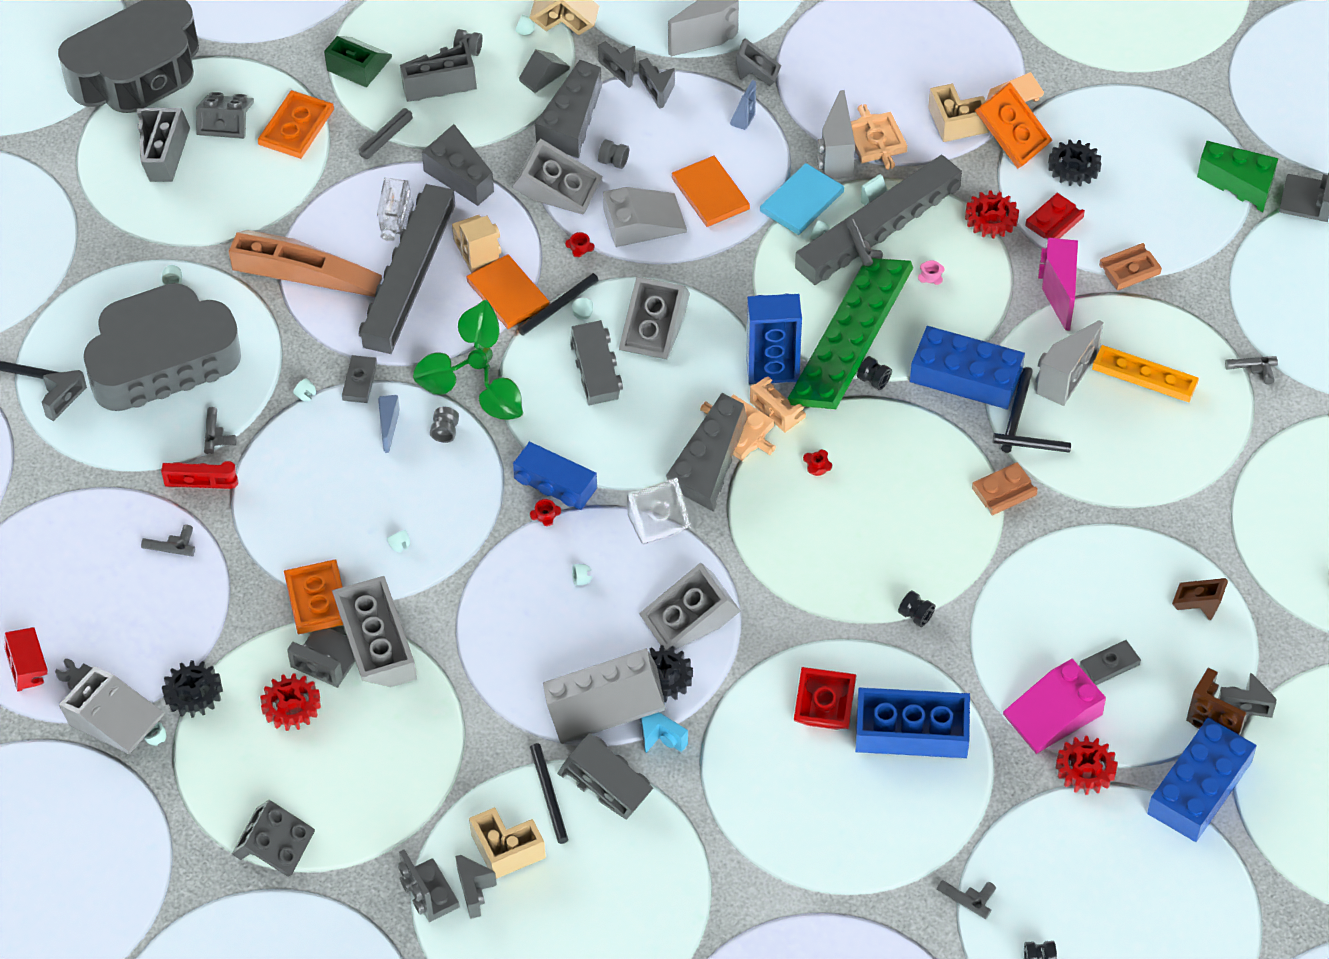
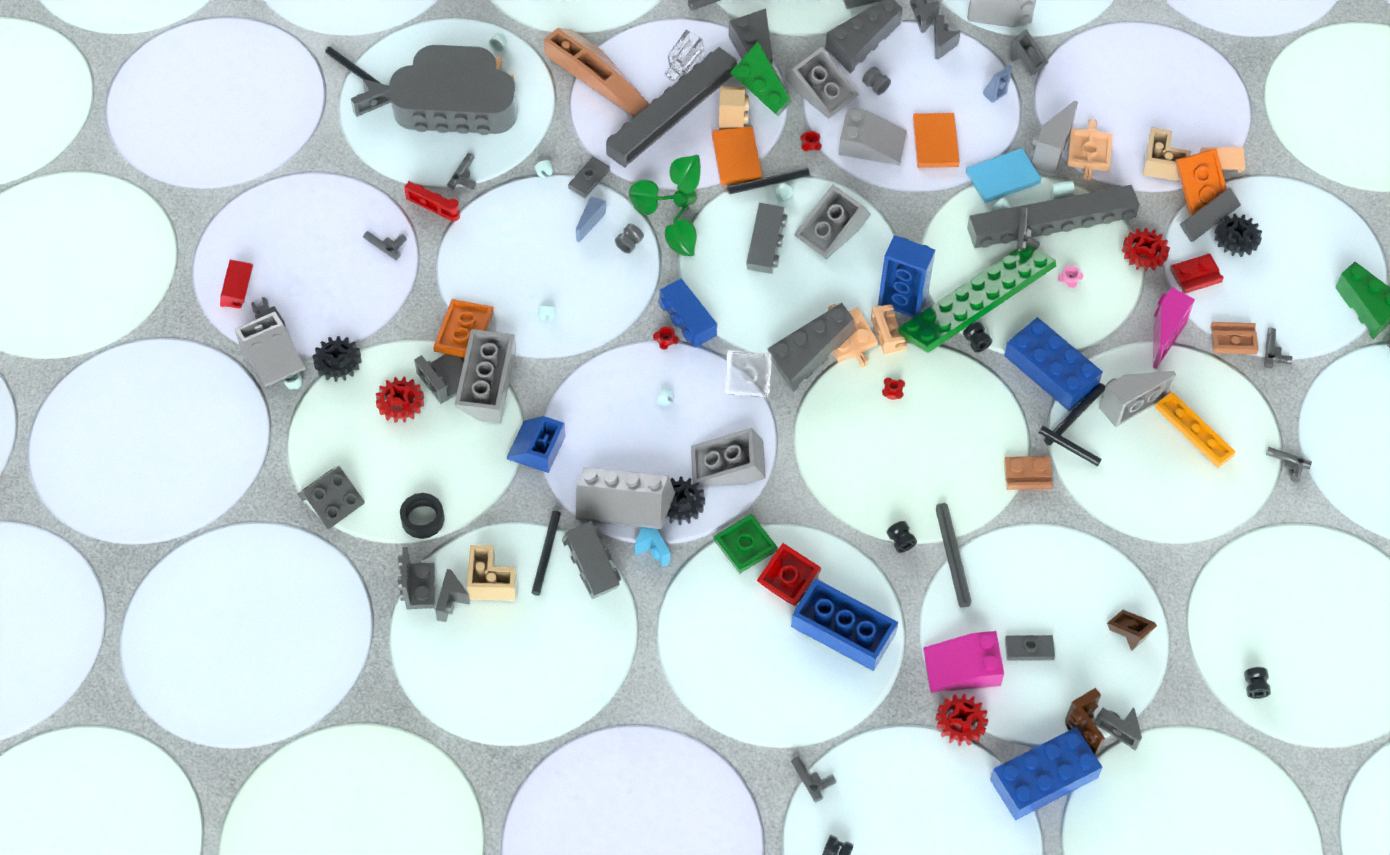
camera: 25 degrees right, 5 degrees up
none -> black tyre [400,493,445,539]
none -> blue slope [507,416,566,473]
none -> green plate [713,514,778,574]
none -> green wedge [730,42,792,117]
none -> dark grey axle [935,503,972,608]
none -> dark grey tile [1180,188,1241,242]
none -> dark grey hose [1264,328,1293,369]

